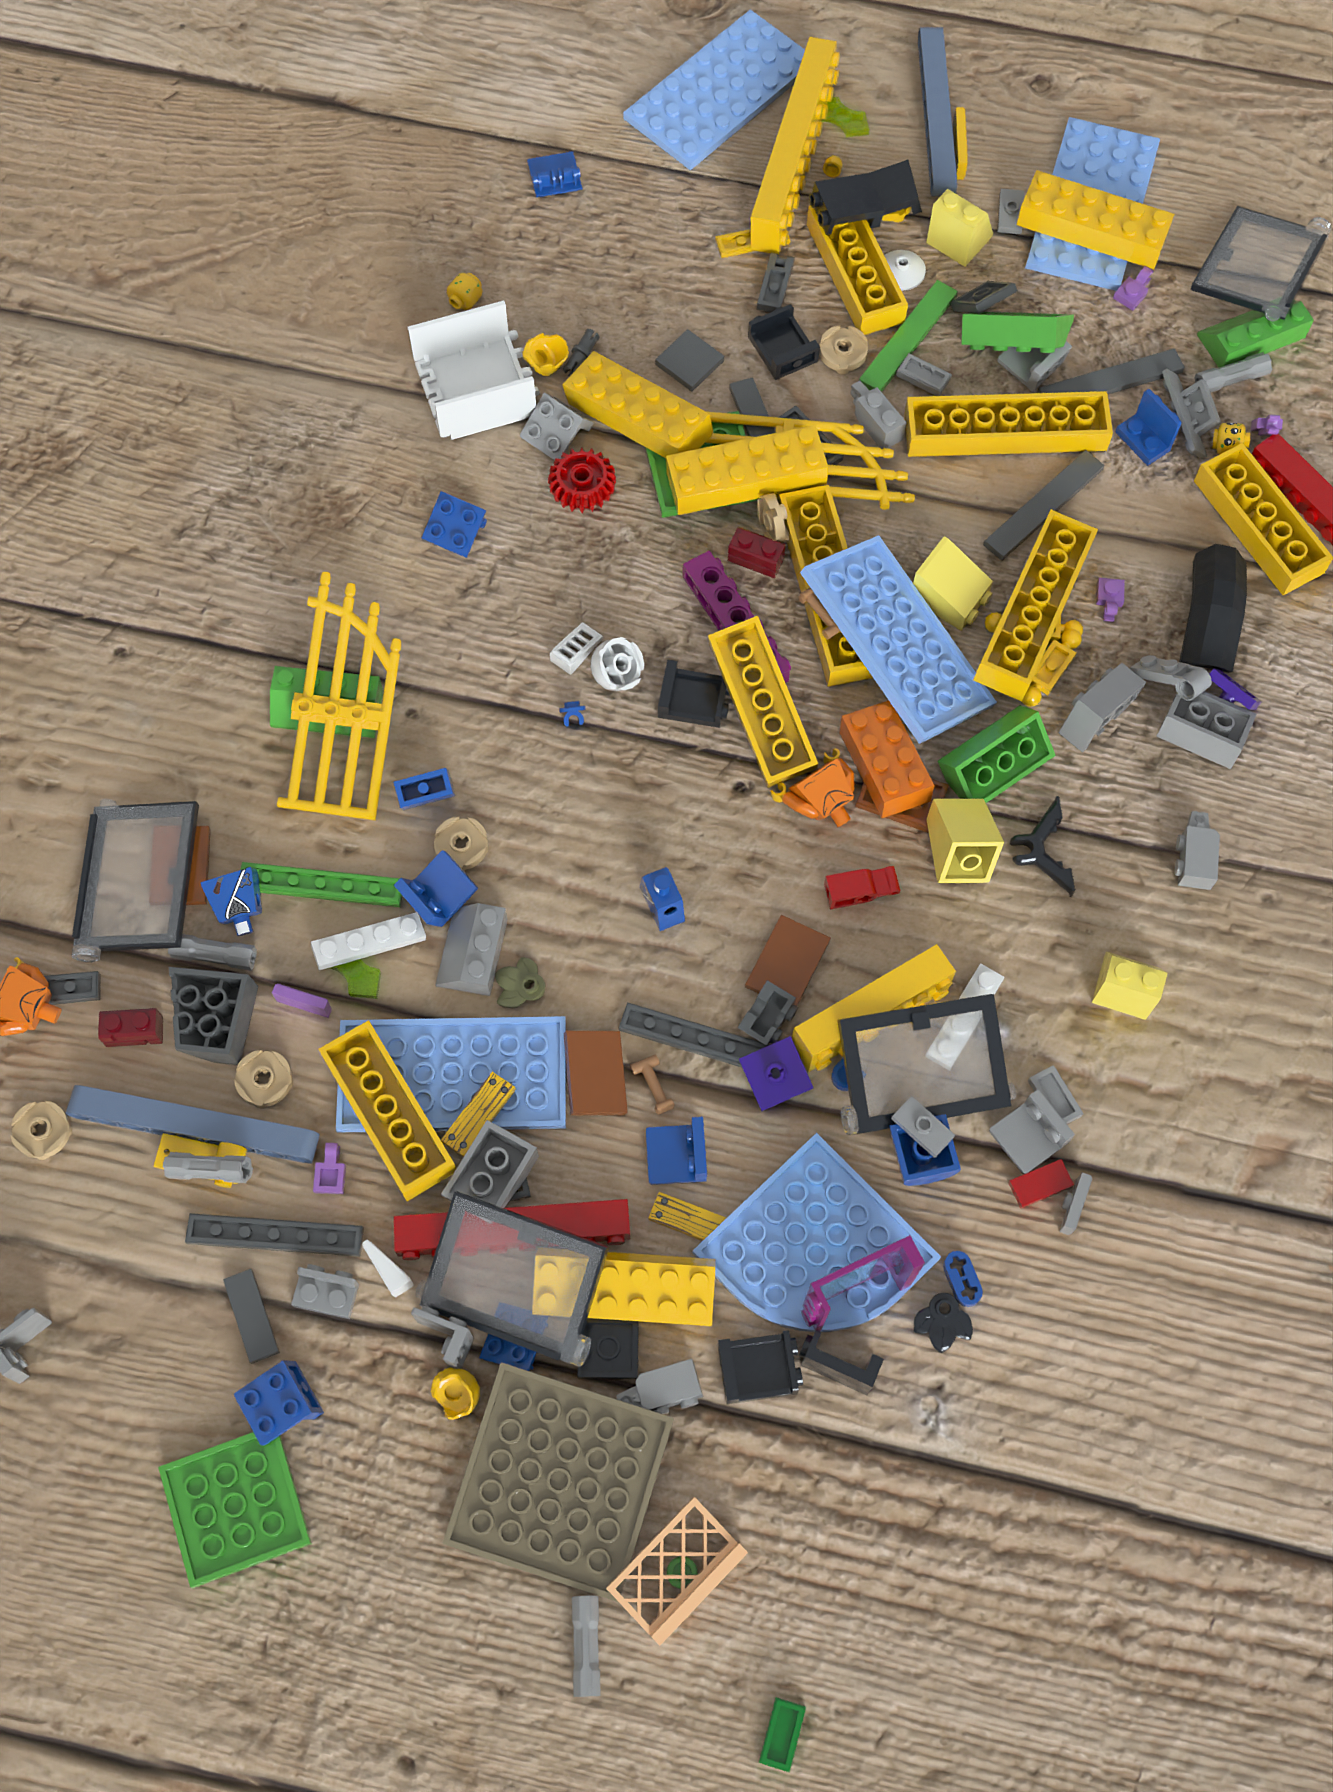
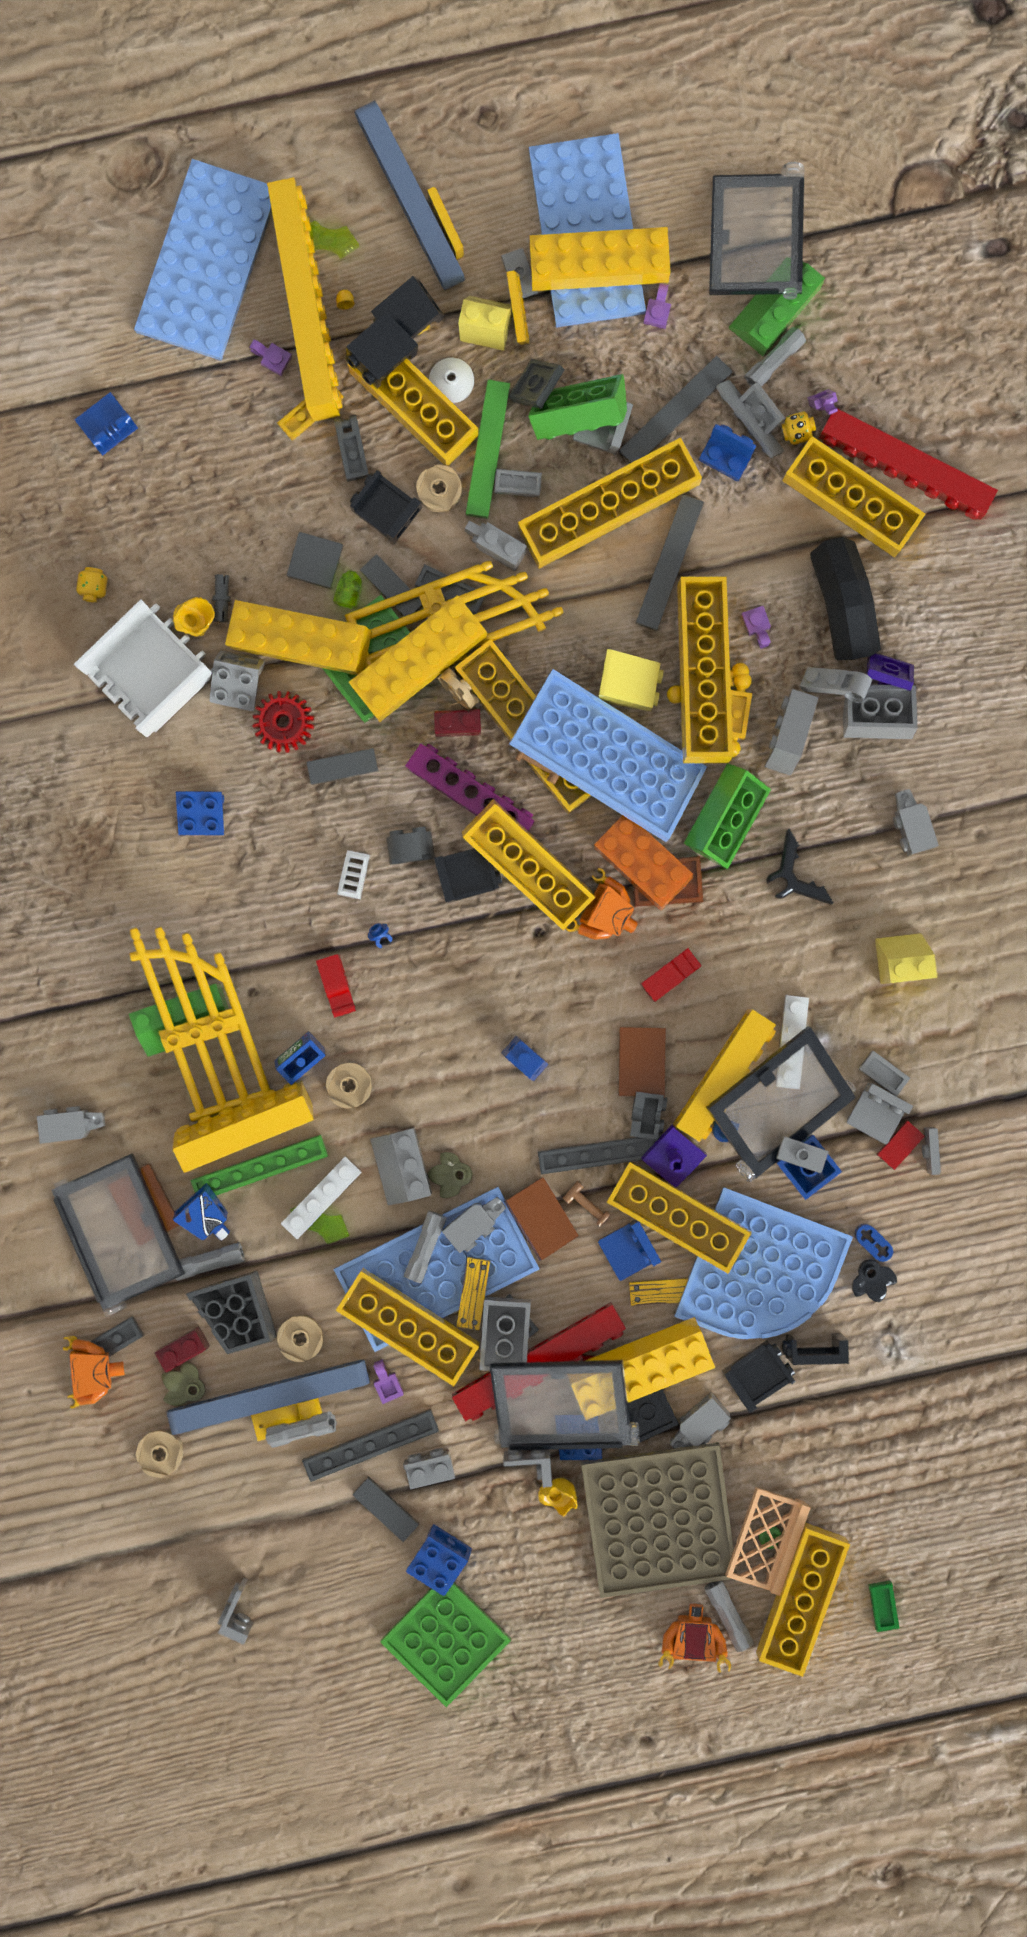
camera: 20 degrees left, 20 degrees up
medium lavender tile [272,983,332,1018] -> none
white slope [362,1239,414,1298] -> none
blue bracket [394,851,478,927] -> none
white cylinder [590,637,644,691] -> none
magenta panel [801,1235,925,1331] -> none
light yellow slope [926,799,1004,883] -> none
none -> light grey hinge [37,1106,105,1144]
none -> olive plate [162,1361,205,1406]
none -> yellow brick [172,1080,314,1173]
none -> medium lavender plate [250,339,292,376]
none -> dark grey tile [306,748,378,785]
none -> red piece [316,954,356,1018]
none -> clear neon green rock [333,570,362,610]
none -> dark grey cylinder [386,827,435,865]
none -> light grey axle [404,1211,447,1283]
none -> light grey hinge [442,1197,506,1253]
none -> yellow tile [506,270,530,345]
none -> yellow brick [607,1162,752,1274]
none -> torso [658,1603,731,1673]
none -> yellow brick [756,1523,850,1677]

